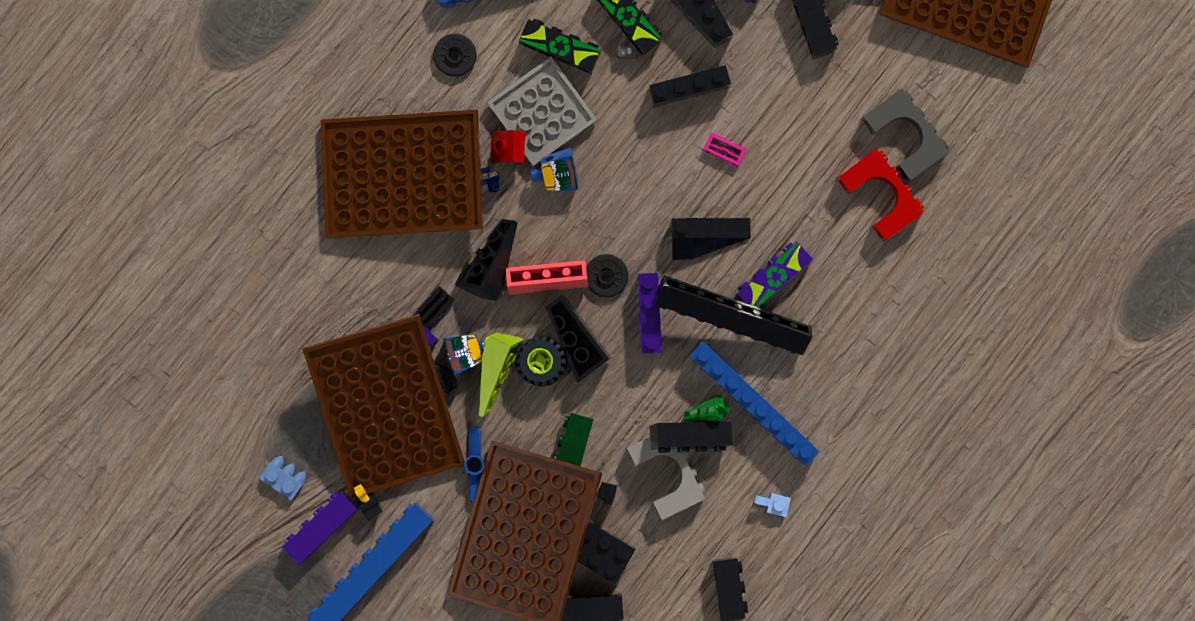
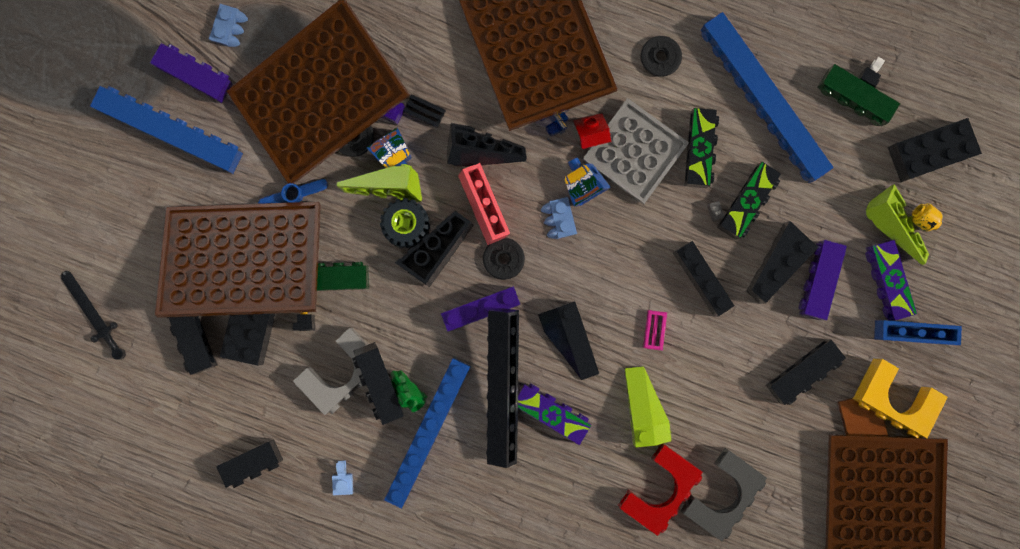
camera: 70 degrees right, 0 degrees up
black piece [354,484,383,521] -> none
none -> medium blue plate [541,197,577,239]
none -> lime wedge [624,366,671,448]

